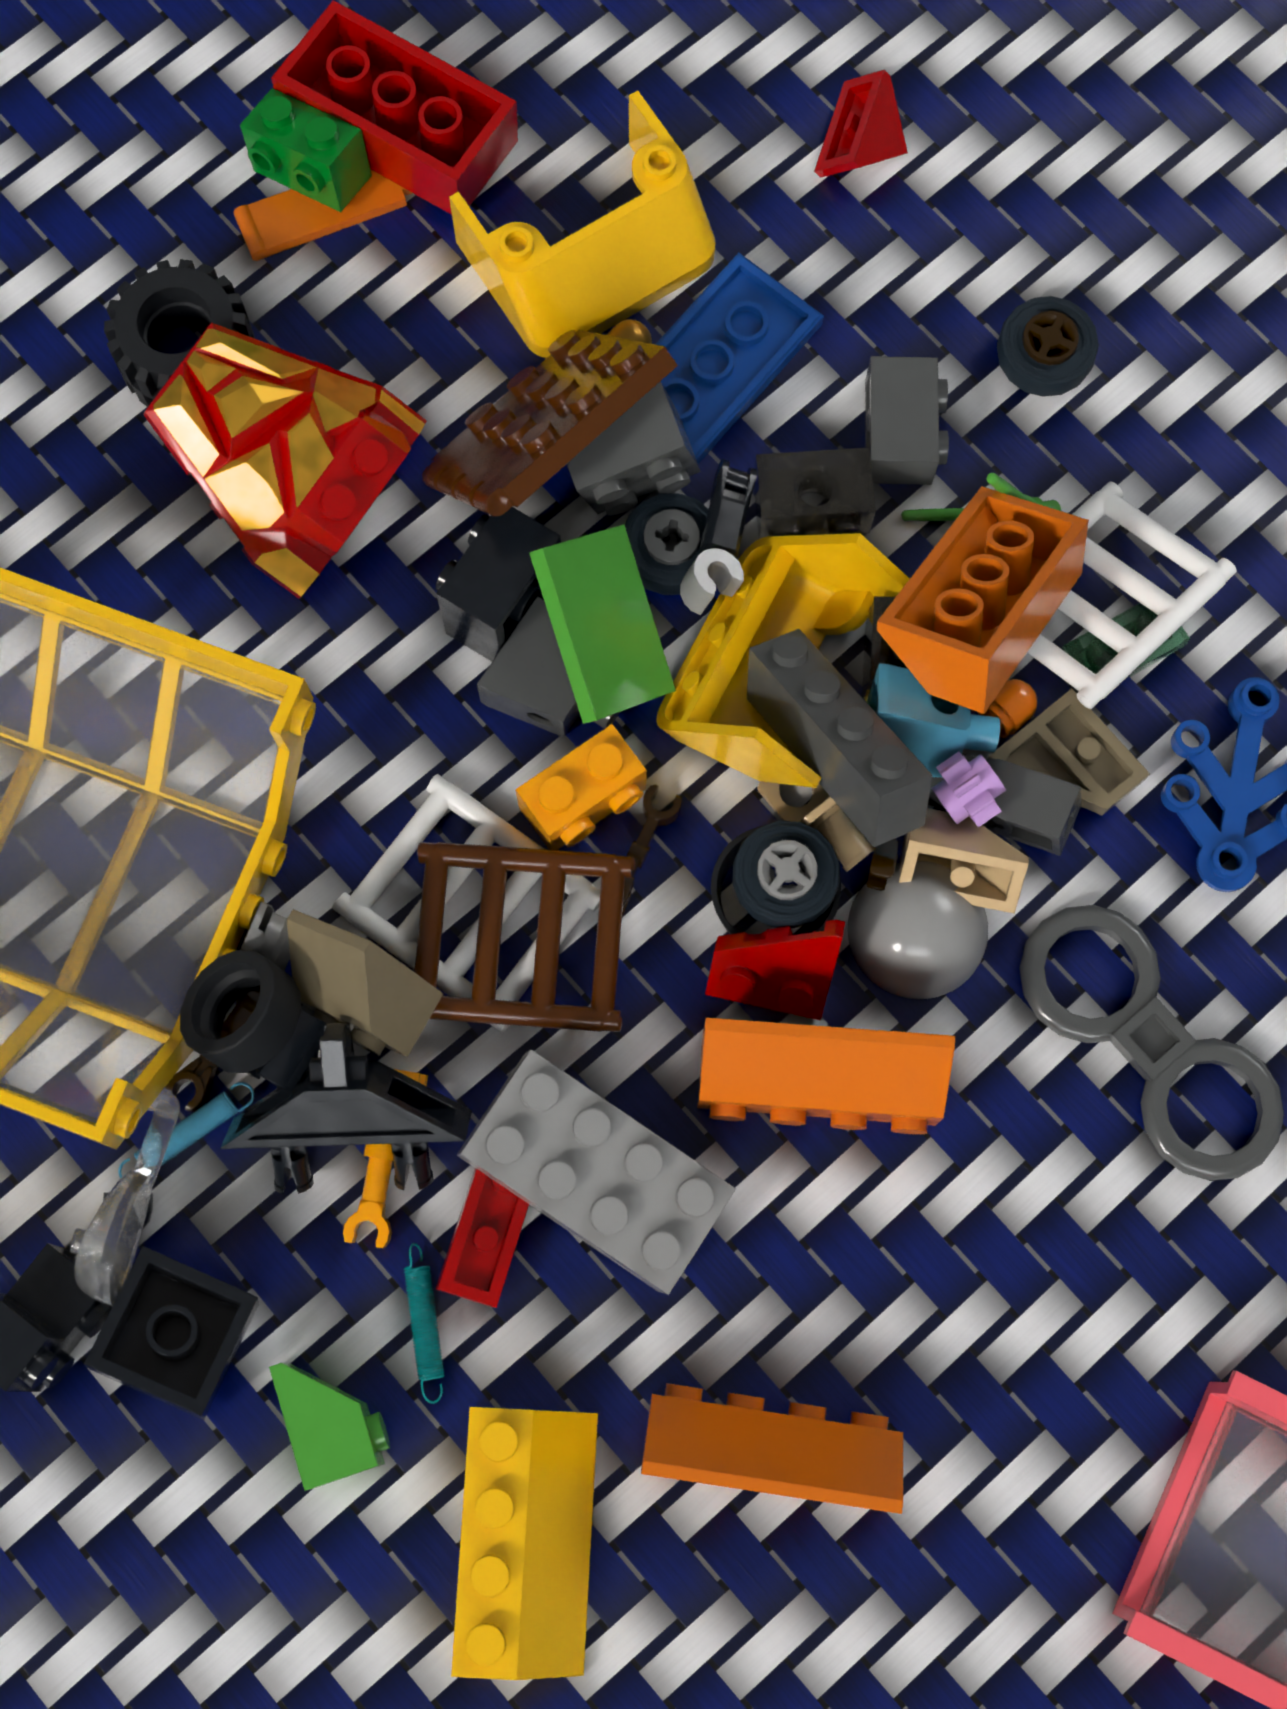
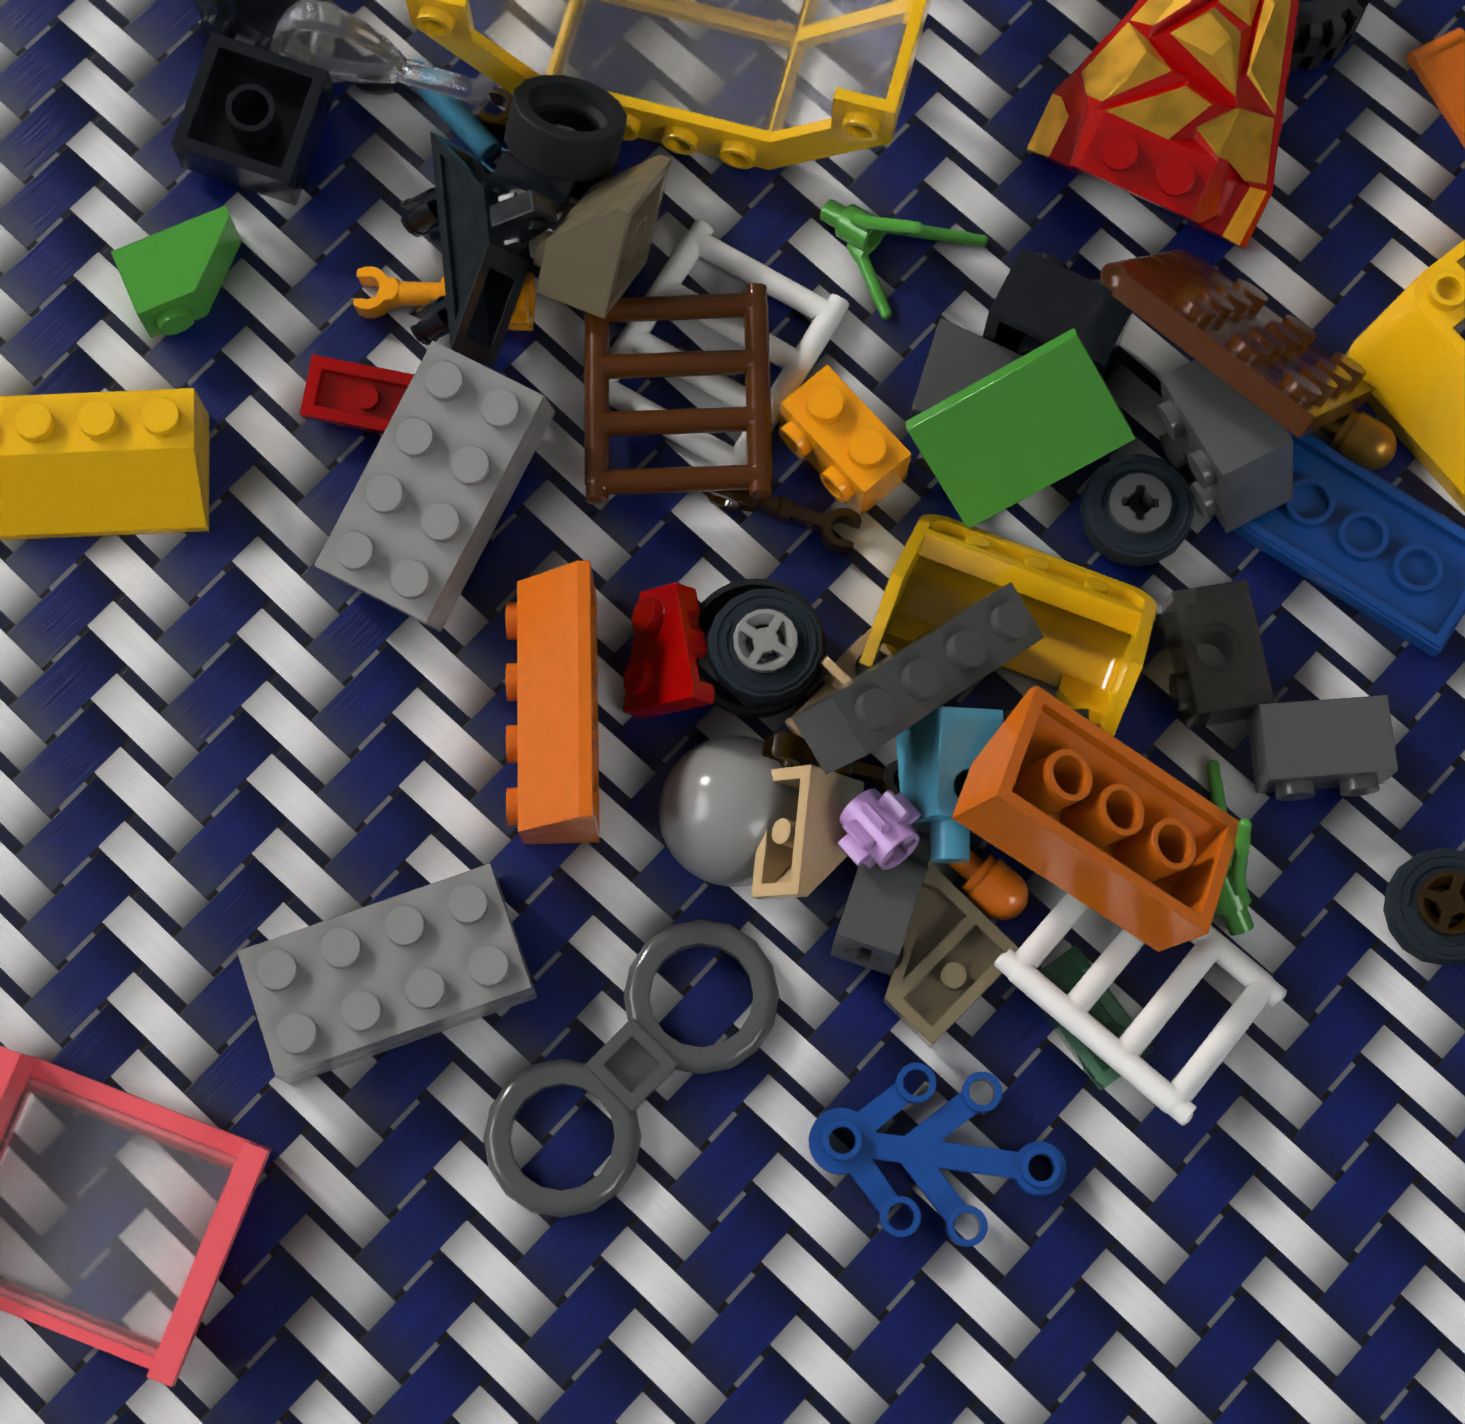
camera: 85 degrees right, 0 degrees up
light grey wheel [240,901,290,971] -> none
teal piece [403,1243,445,1404] -> none
orange slope [641,1383,903,1514] -> none
piece [680,459,757,615] -> none
none -> light grey brick [237,863,538,1085]
none -> bright green plant [820,199,988,320]

